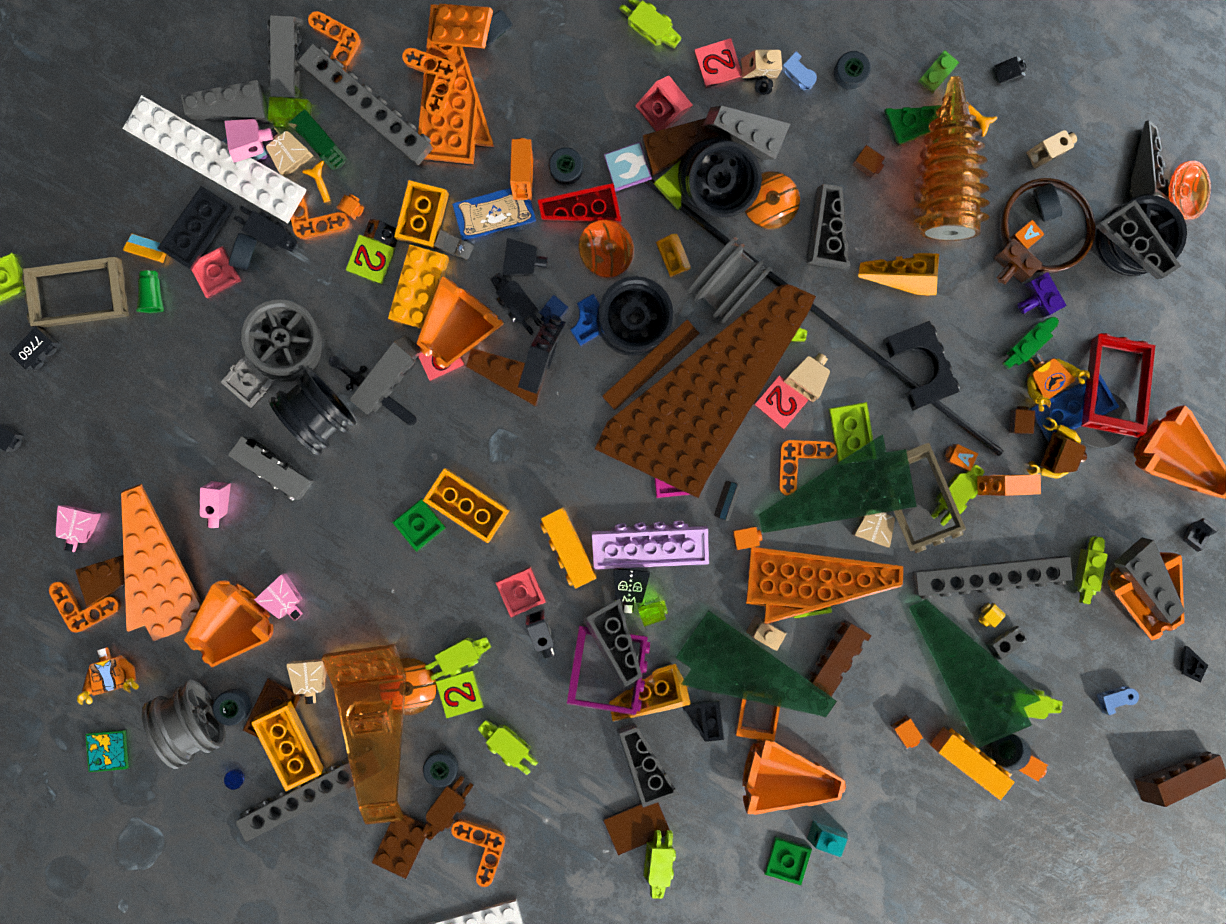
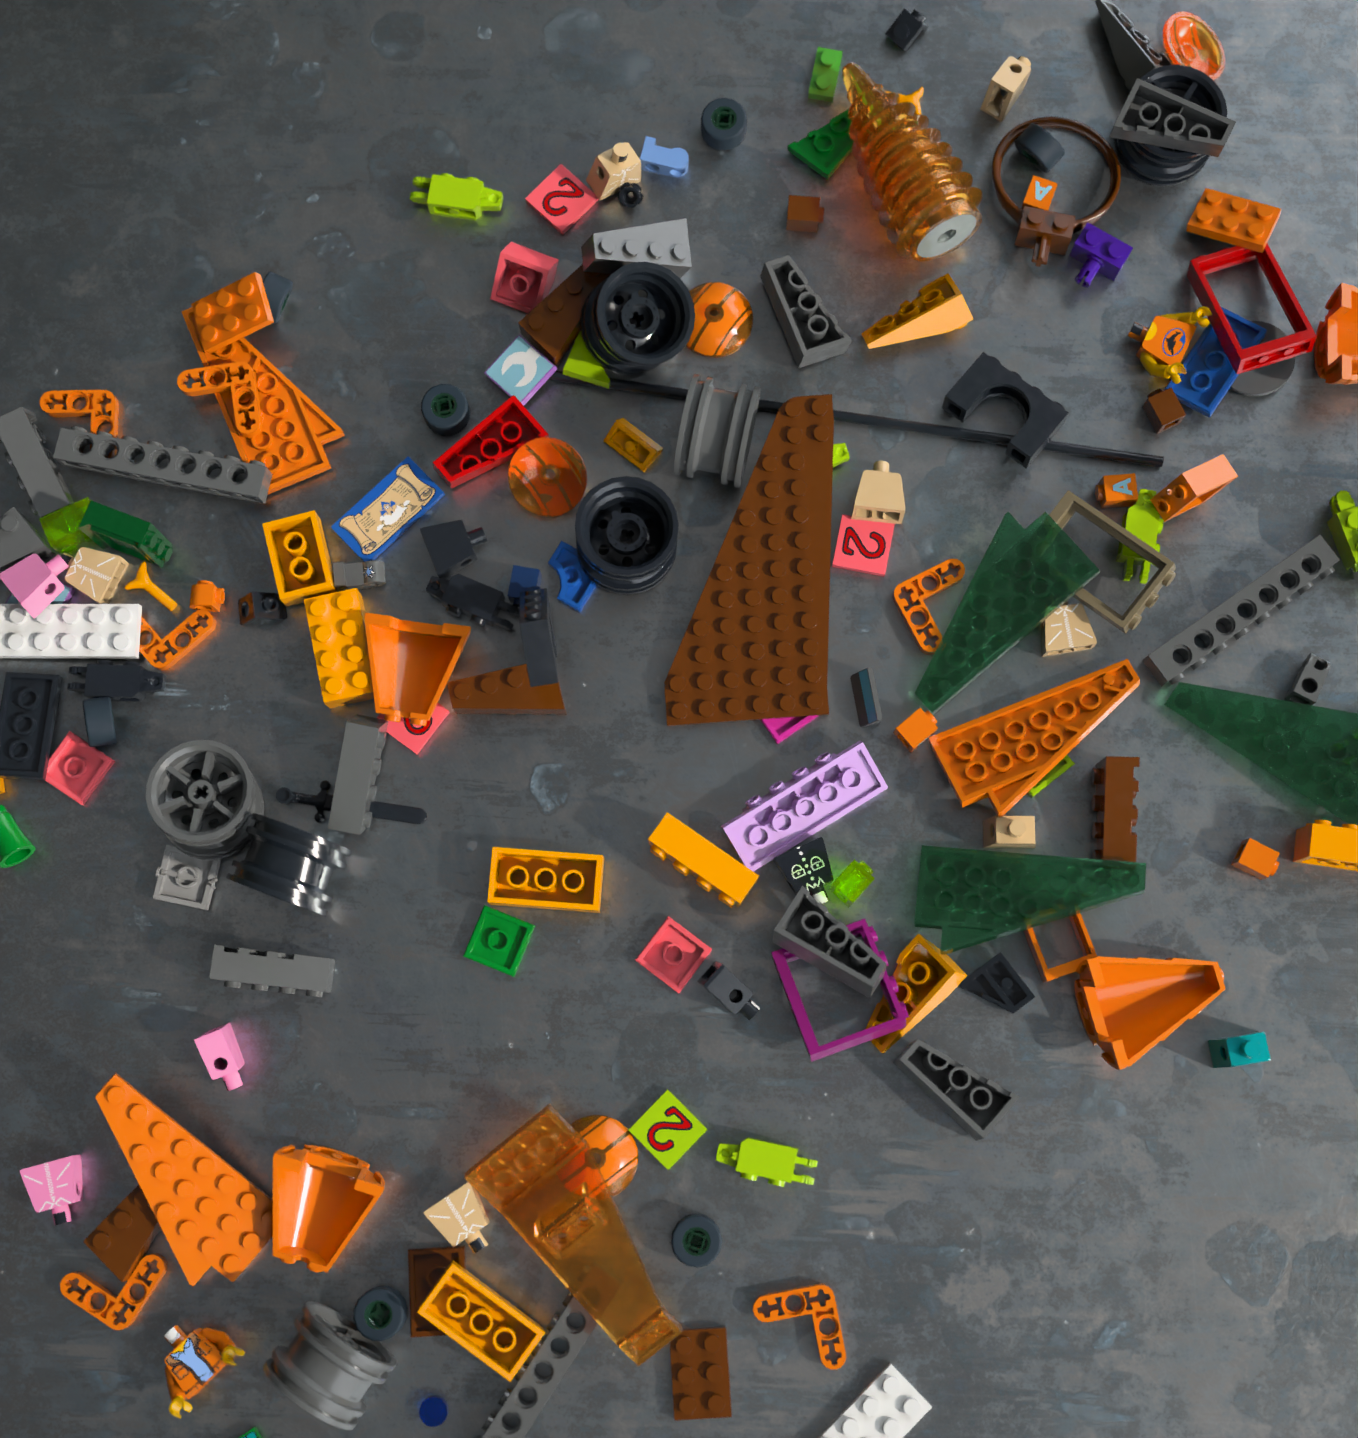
camera: 25 degrees left, 10 degrees down
bright pink torso [254,573,303,621] -> none
lime tile [346,235,396,285] -> none
reddish brown hinge [421,776,474,841] -> none
lime hinge [425,637,492,681] -> none
orange window [510,138,533,200] -> none
reddish brown tile [602,319,700,410] -> none
reddish brown tile [603,802,670,855] -> none
hinge [643,830,676,899] -> none
green tile [764,836,812,886] -> none
lime tile [828,402,877,465] -> none
yellow plate [978,603,1006,628] -> none
green hinge [1002,317,1059,369] -> none
reddish brown torso [1026,418,1087,479] -> none
none -> orange plate [1186,188,1281,253]

